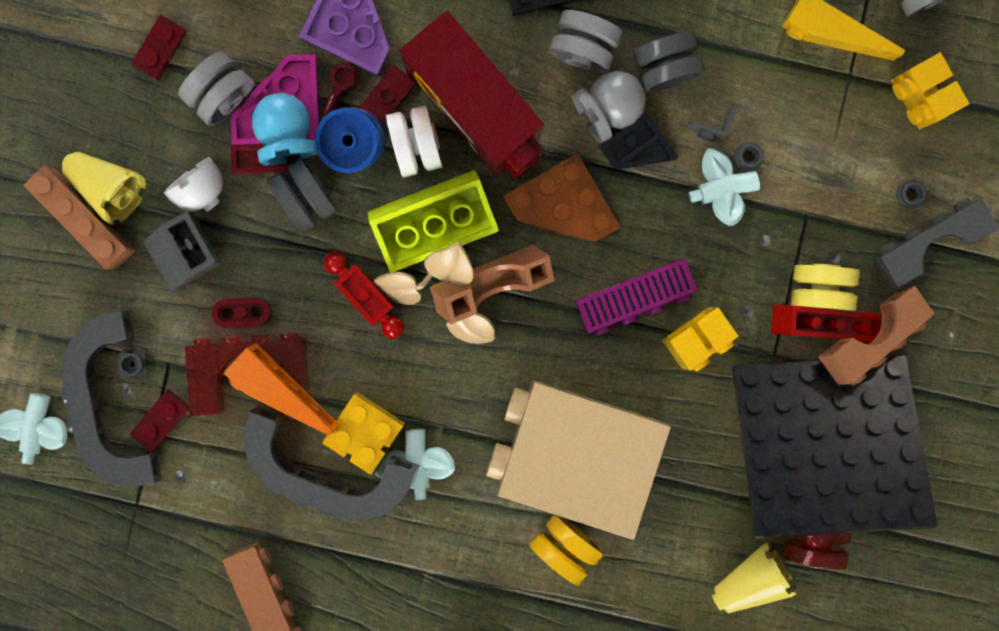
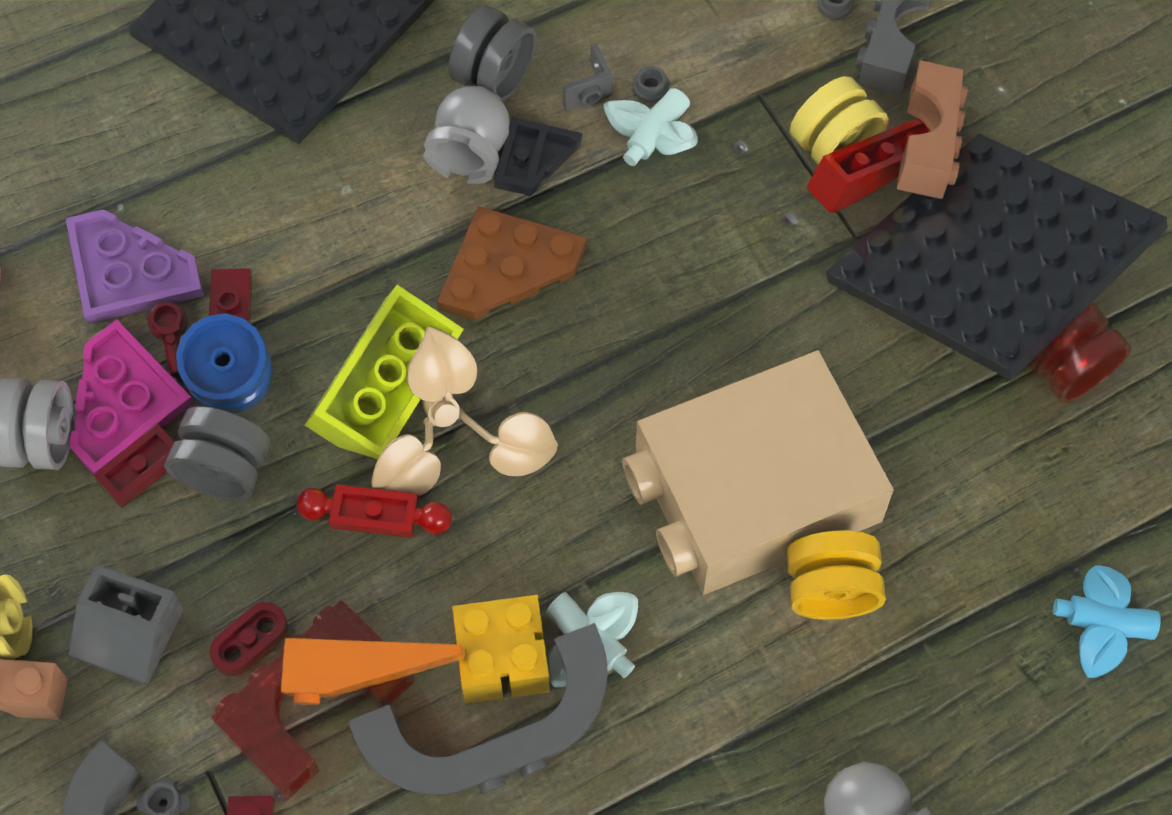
camera: 40 degrees left, 25 degrees down
white cylinder [164,156,224,212] -> none
medium azure tile [252,92,317,165] -> none
white wheel [386,105,442,178] -> none
dark red brick [399,10,545,179] -> none
nougat arch [430,244,555,325] -> none
light grey wheel [549,10,623,74] -> none
magenta brick [574,258,697,336] -> none
yellow piece [662,307,739,371] -> none
light yellow cone [712,542,798,613] -> none

